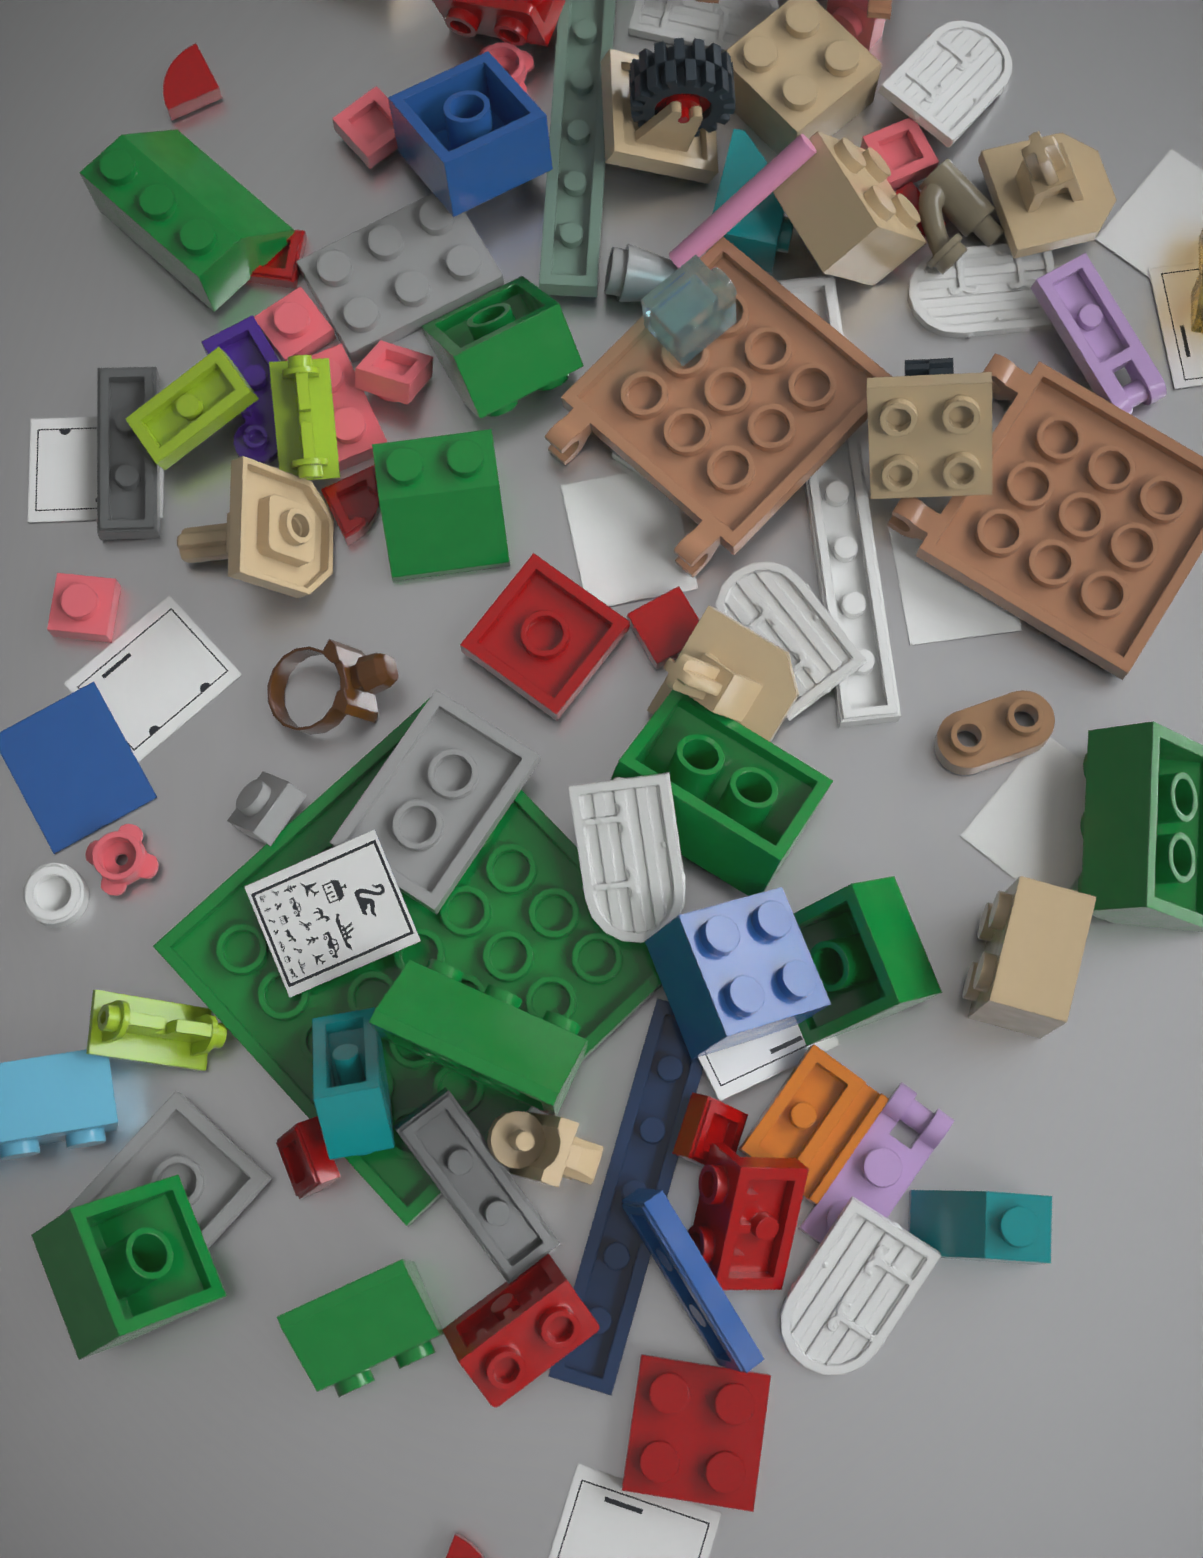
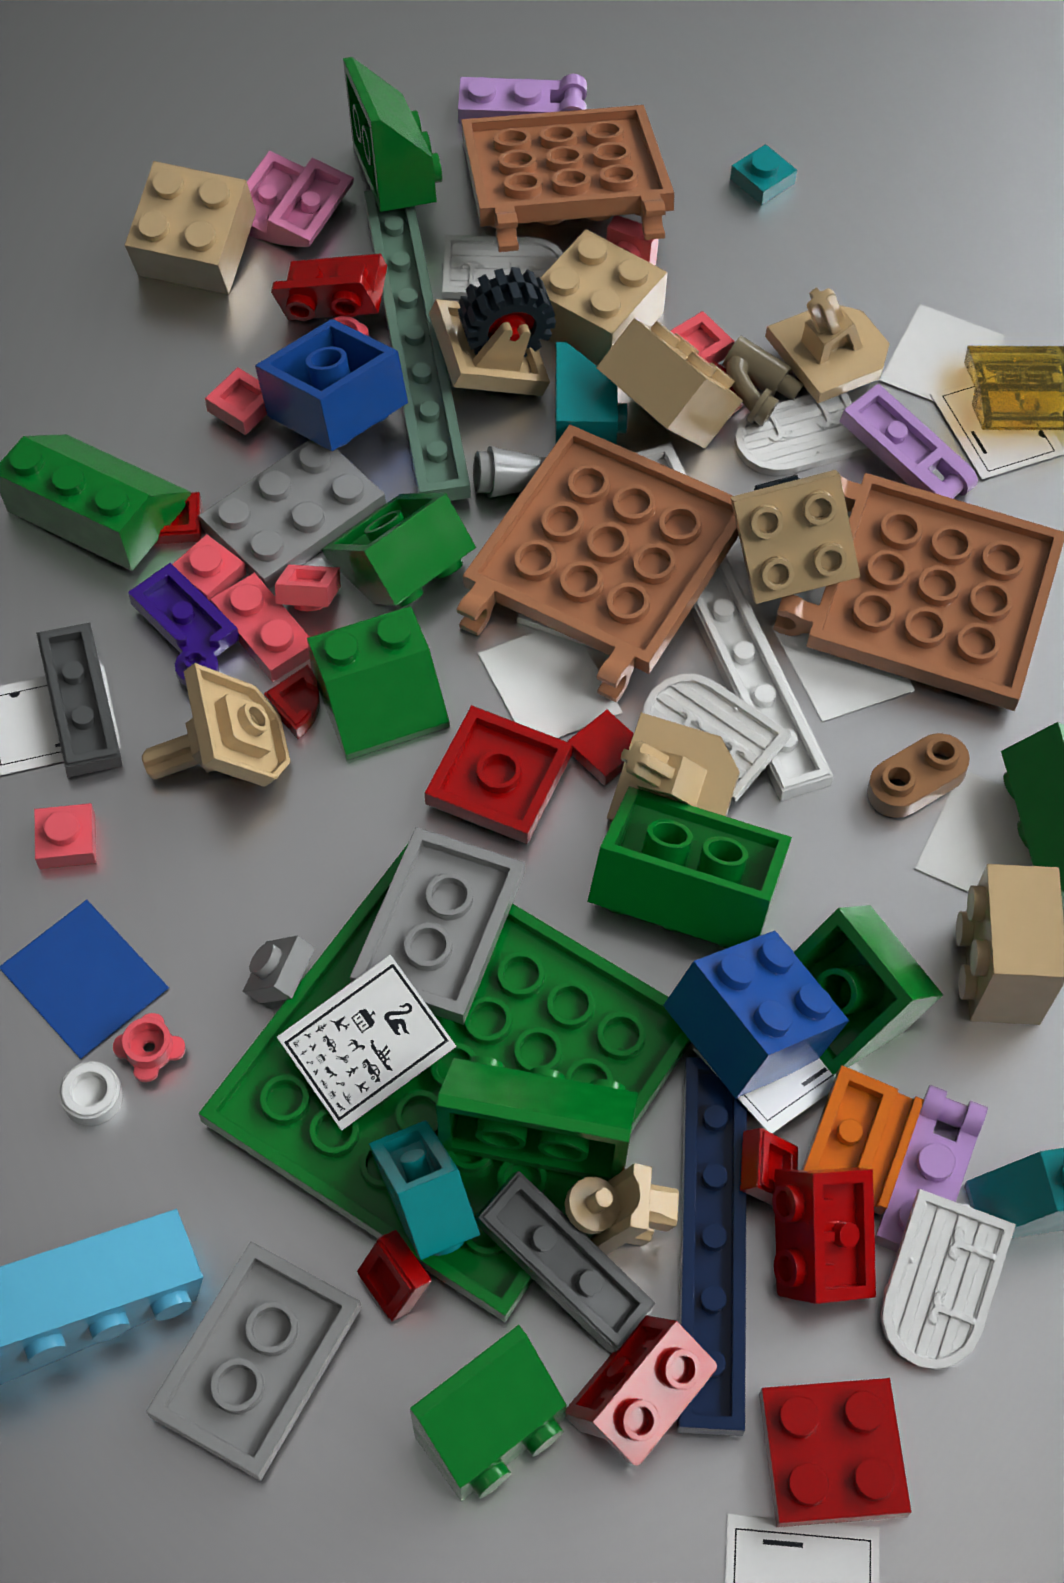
camera: 15 degrees left, 15 degrees down
green slope [31,1174,227,1360] -> none
white sticker [63,595,242,763] -> none
lime hinge [86,989,227,1071] -> none
lime plate [125,347,259,471] -> none
red tile [163,43,222,121] -> none
reddish brown piece [267,639,399,735] -> none
lime hinge [269,355,340,480] -> none
white window [568,773,686,943] -> none
blue tile [621,1188,765,1373] -> none
clear light blue brick [641,255,737,366] -> none
bright pink bar [669,134,817,271] -> none
white window [878,20,1012,148] -> none

